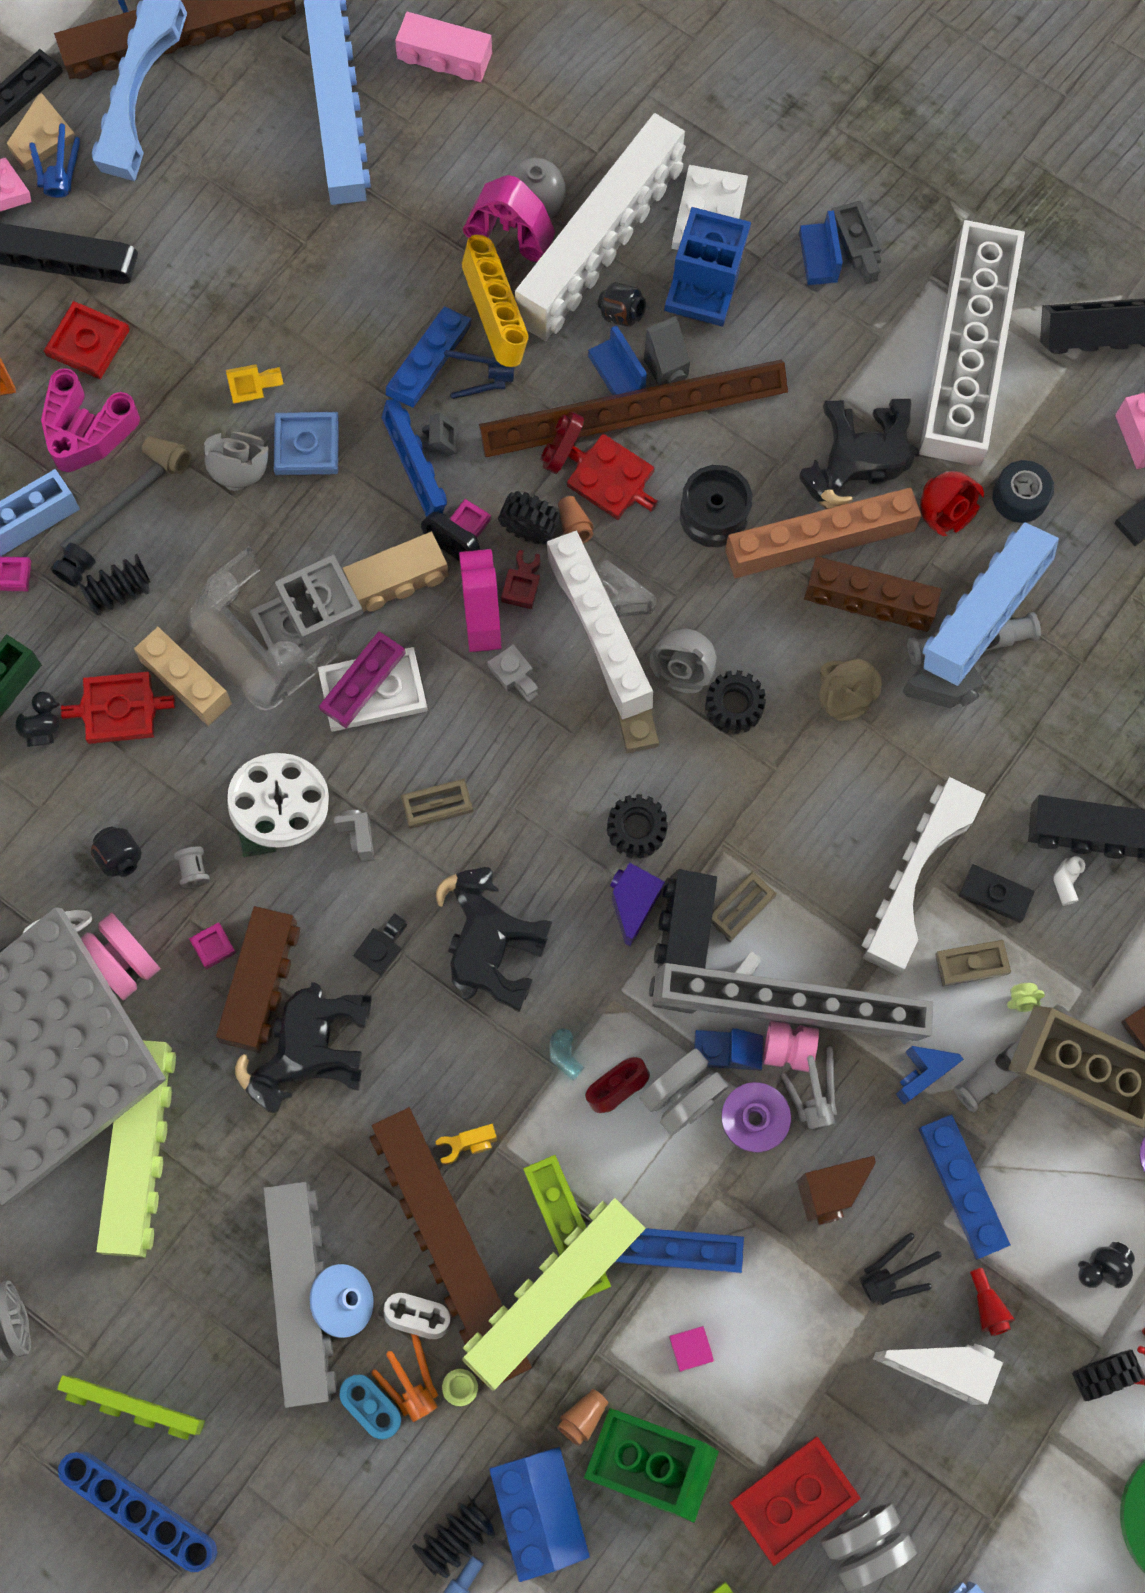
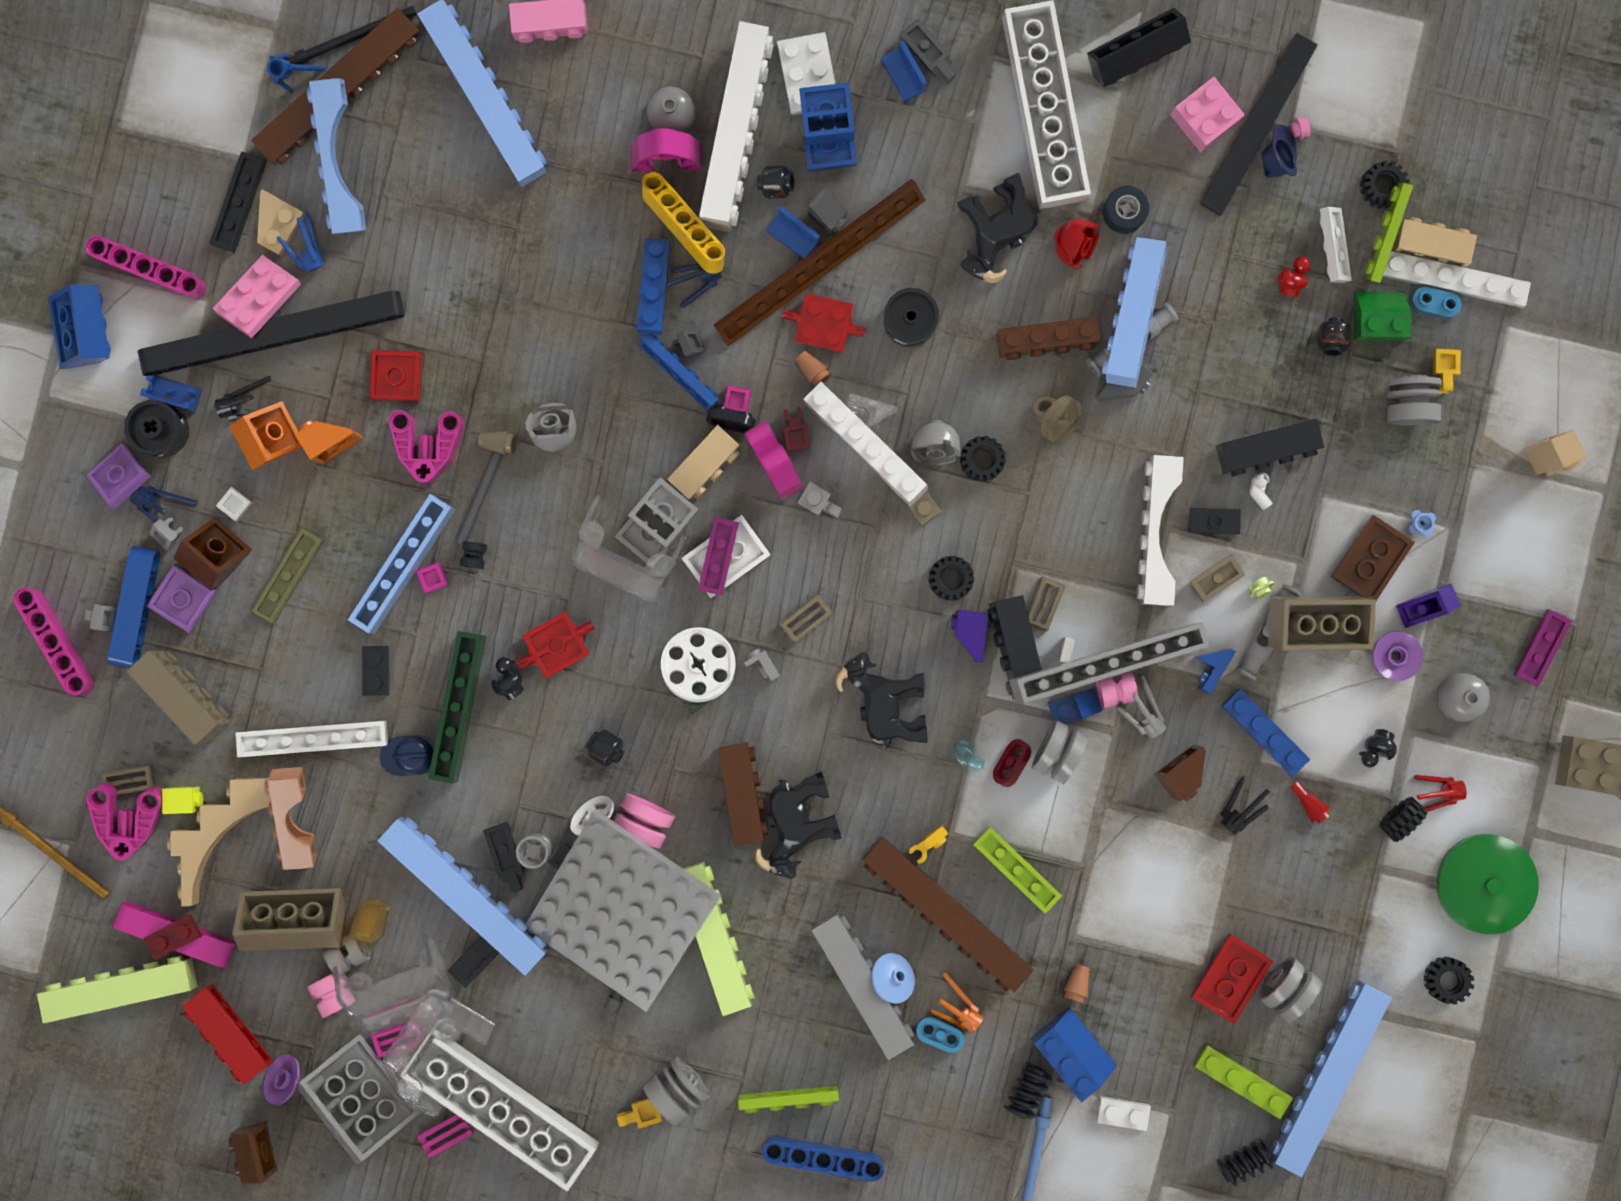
camera: 20 degrees left, 15 degrees up
black piece [77,554,151,616] -> none
tan brick [134,627,232,726] -> none
light grey bush [174,847,210,888] -> none
dark pink tile [189,922,236,970] -> none
yellow plate [226,364,284,404] -> none
medium blue plate [274,412,339,475] -> none
black plate [353,913,407,977] -> none
white beam [384,1293,451,1339] -> none
yellowish green plate [442,1369,478,1406] -> none
yellowish green brick [462,1198,646,1391] -> none
black tyre [498,491,561,545] -> none
dark red plate [540,411,584,474] -> none
green slope [584,1408,719,1523] -> none
blue plate [614,1228,744,1274] -> none
dark pink tile [669,1326,714,1372] -> none
medium lavender dish [721,1082,791,1152] -> none
nougat brick [725,487,921,579] -> none
white slope [873,1344,1003,1405] -> none

